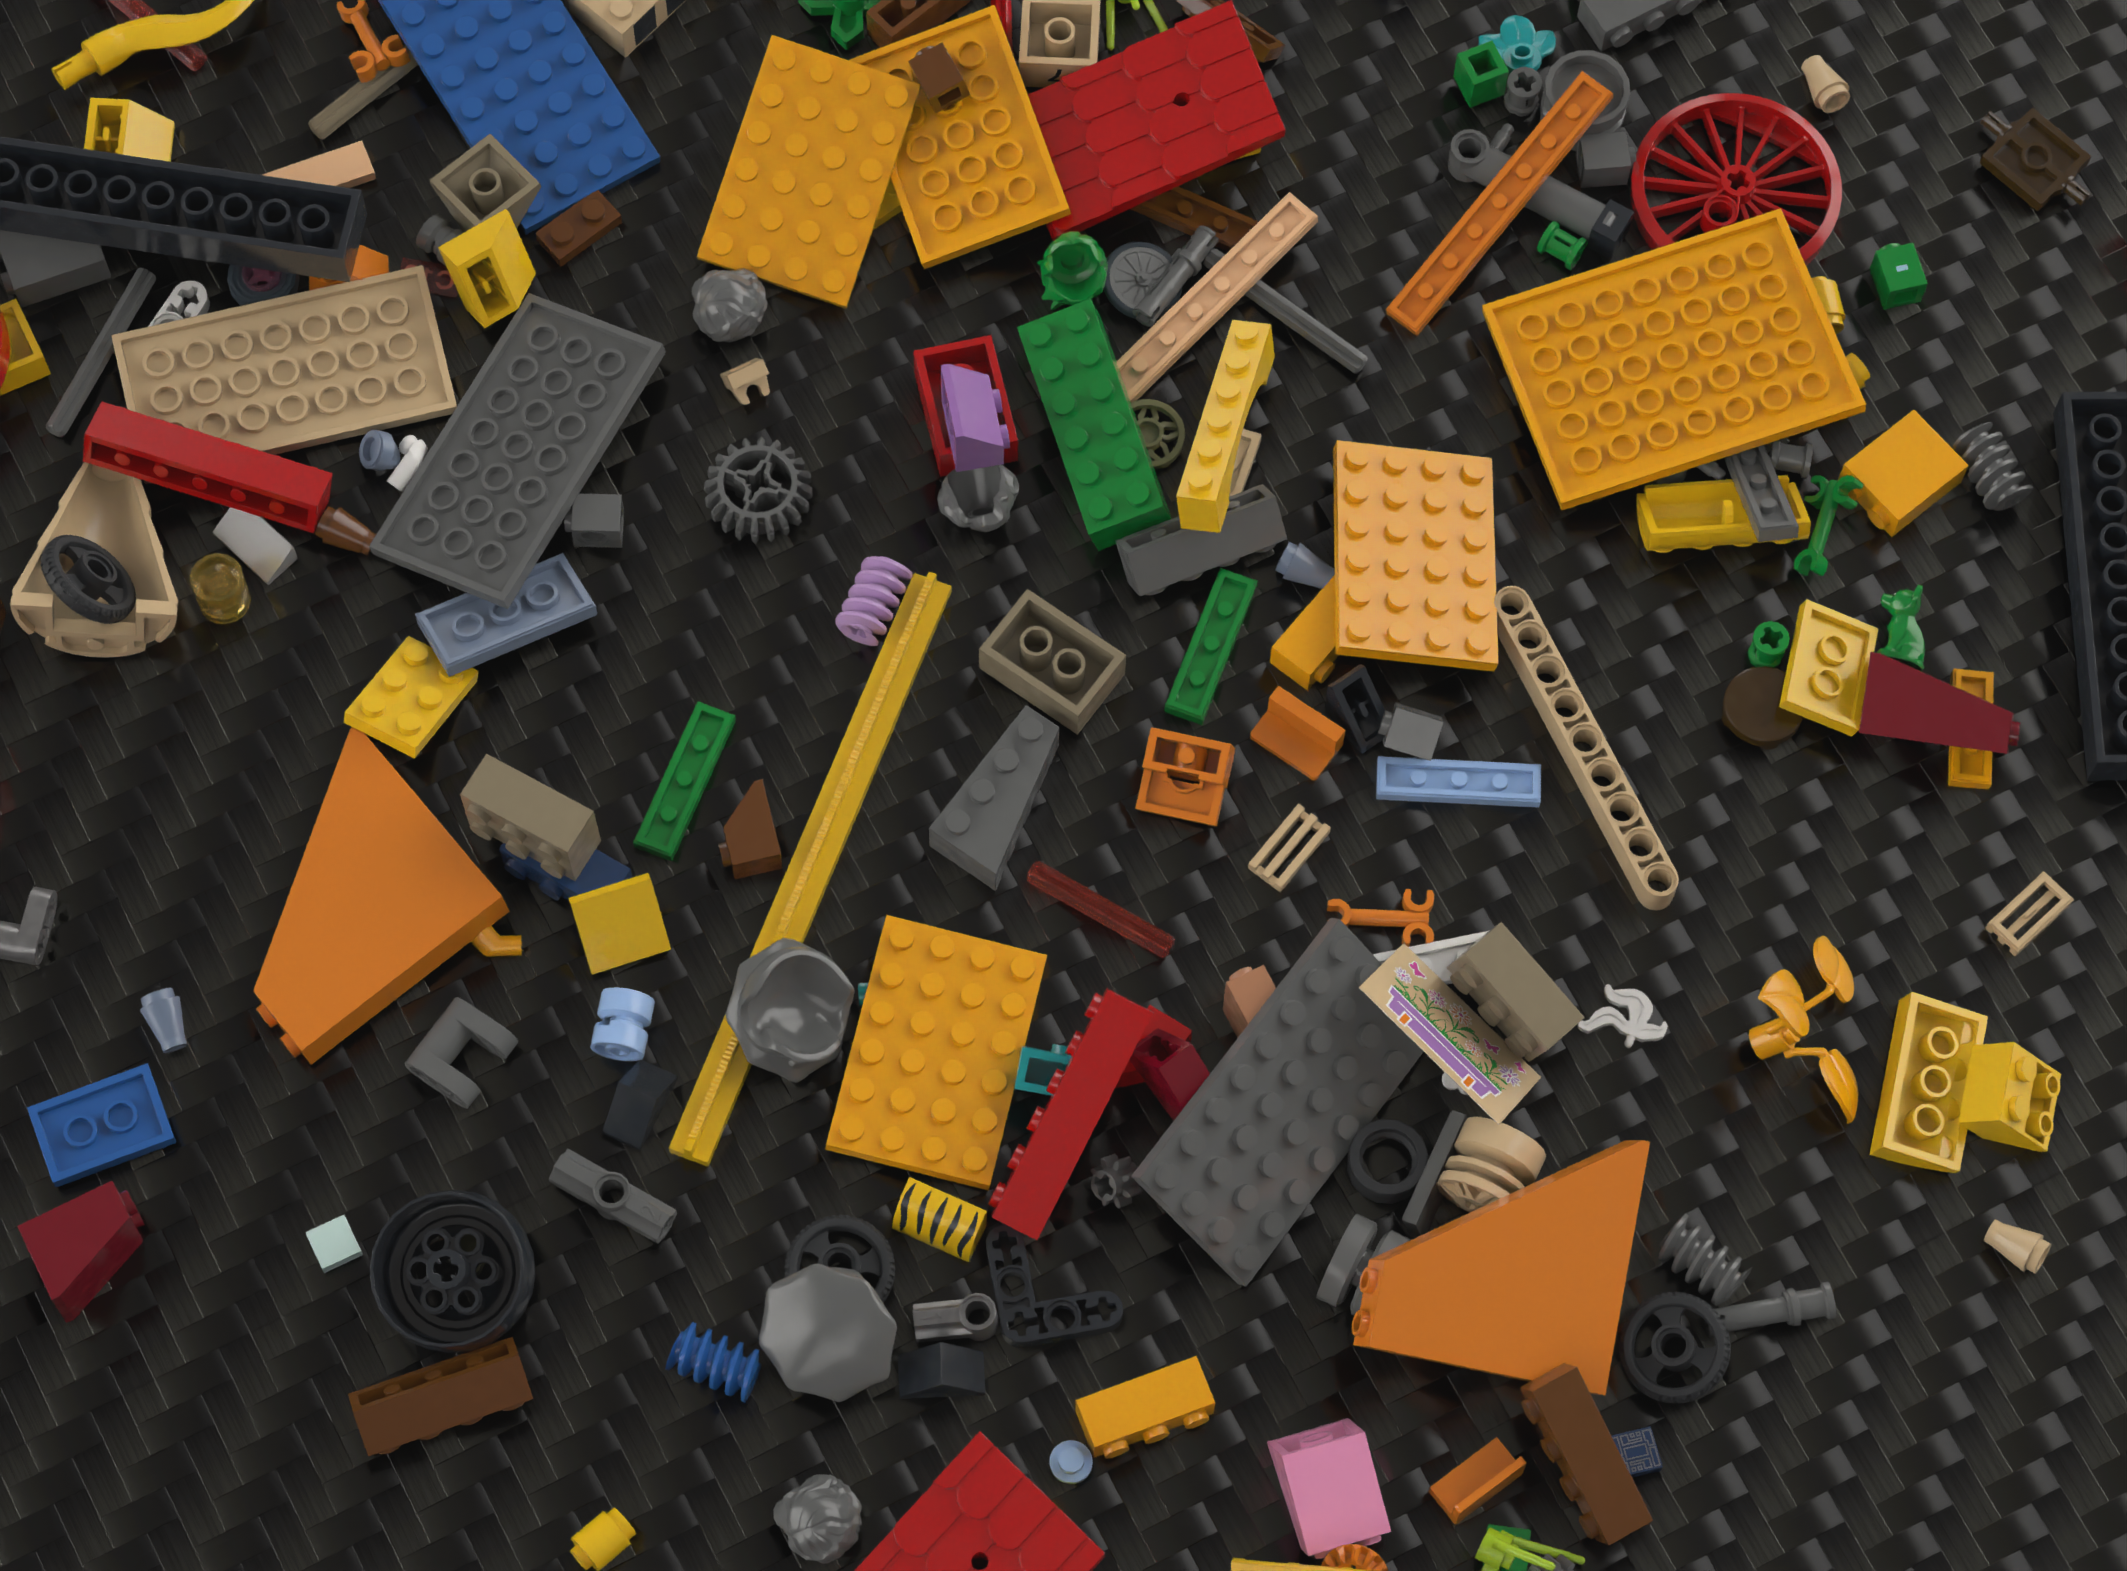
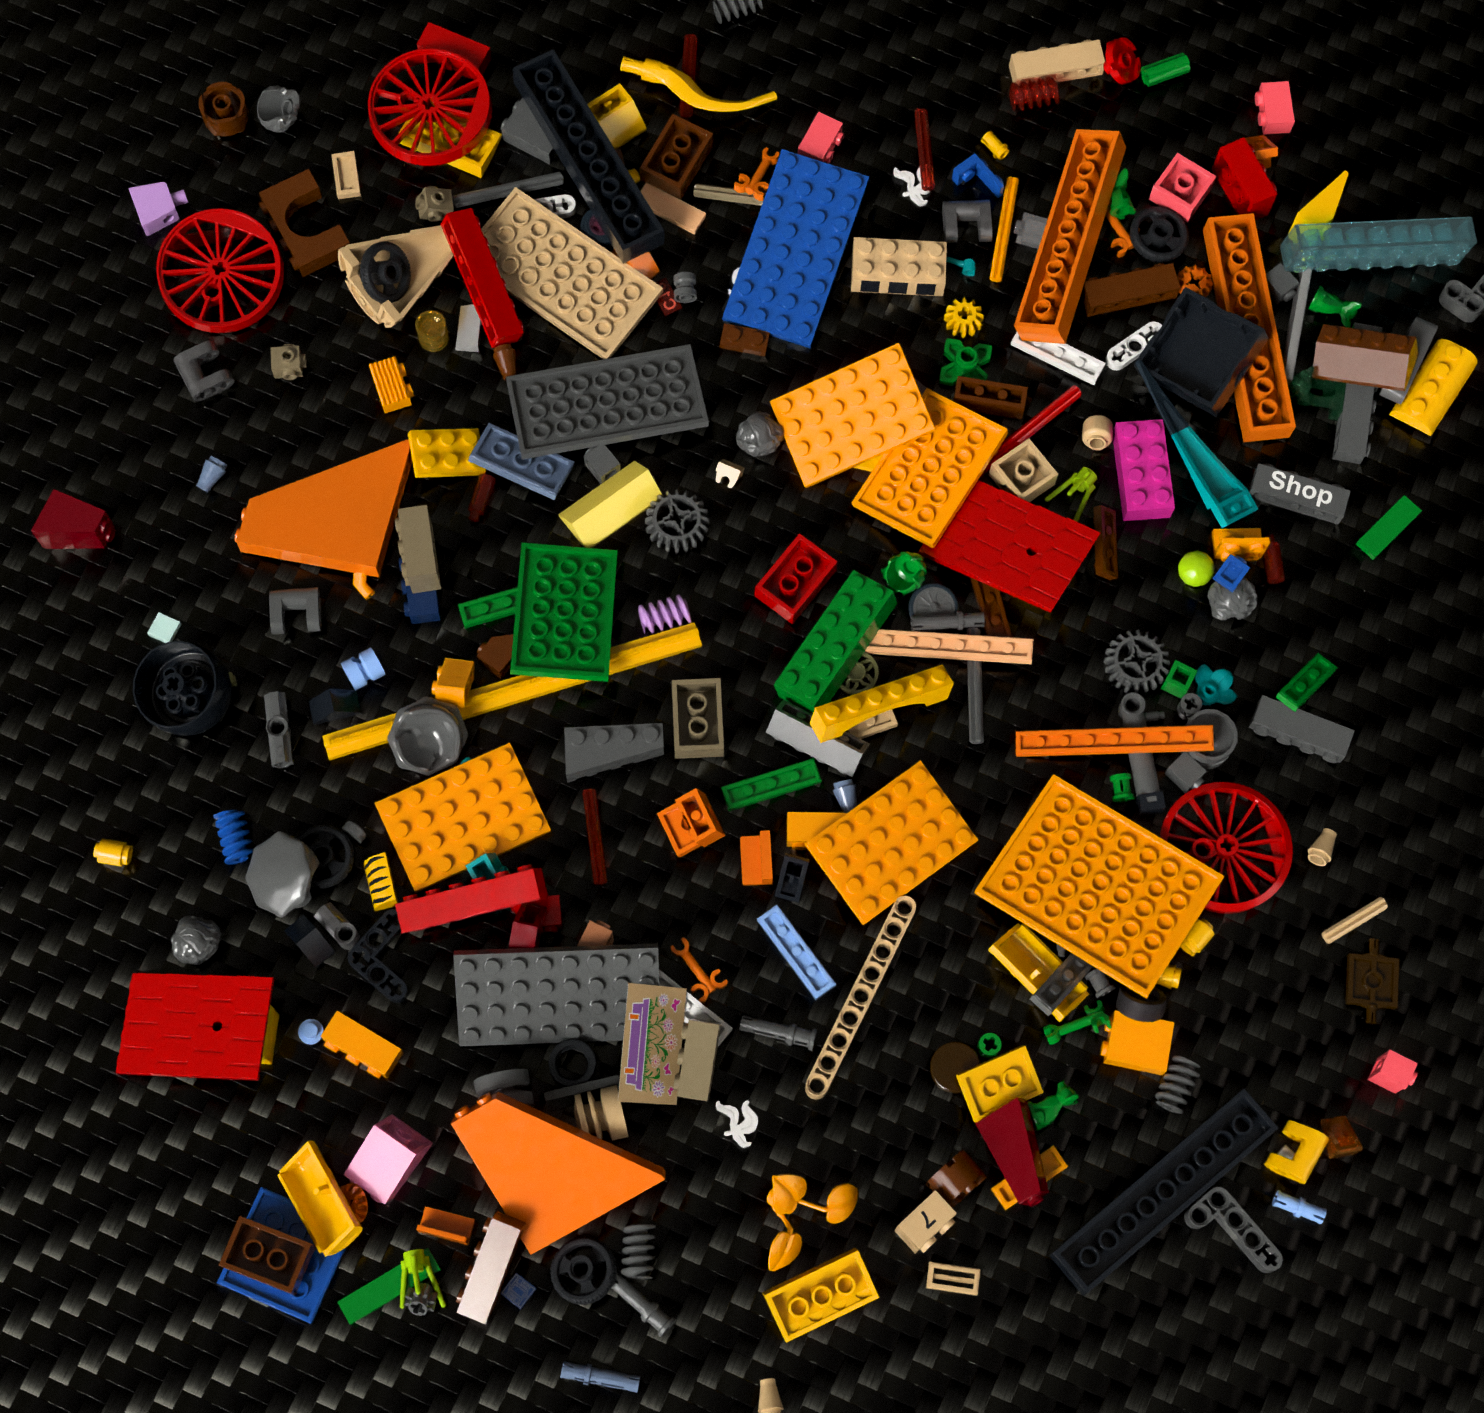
camera: 50 degrees right, 5 degrees up
blue plate [27,1063,176,1187] -> none
reddish brown brick [348,1337,533,1456] -> none
sand blue tile [359,430,401,471] -> none
white arm [387,435,428,492] -> none
dark tan slope [430,134,541,232] -> none
yellow slope [438,209,536,328] -> none
yellow tile [569,873,671,975] -> none
reddish brown brick [908,42,970,113] -> none
dark grey hair [937,465,1019,532] -> none
medium lavender slope [941,364,1010,472] -> none
dark grey gear [1091,1154,1142,1208] -> none
tan tile [1248,804,1331,893] -> none
dark grey brick [1378,702,1444,761] -> none
green brick [1870,243,1928,310] -> none
yellow slope [1958,1042,2061,1152] -> none
none -> dark tan brick [271,344,307,380]
none -> dark grey tile [342,821,367,844]
none -> light orange brick [369,356,414,413]
none -> dark tan brick [415,186,454,222]
none -> light orange brick [432,658,475,708]
none -> clear red cylinder [468,474,496,522]
none -> green plate [510,543,618,682]
none -> light yellow slope [558,461,663,548]
none -> sand blue pin [560,1361,640,1393]
none -> reddish brown brick [640,114,713,200]
none -> dark grey pin [739,1015,817,1051]
none -> tan brick [894,1190,957,1254]
none -> reddish brown brick [926,1149,987,1209]
none -> dark grey gear [1104,629,1170,694]
none -> black tyre [1116,985,1167,1022]
none -> tan axle [1322,897,1388,944]

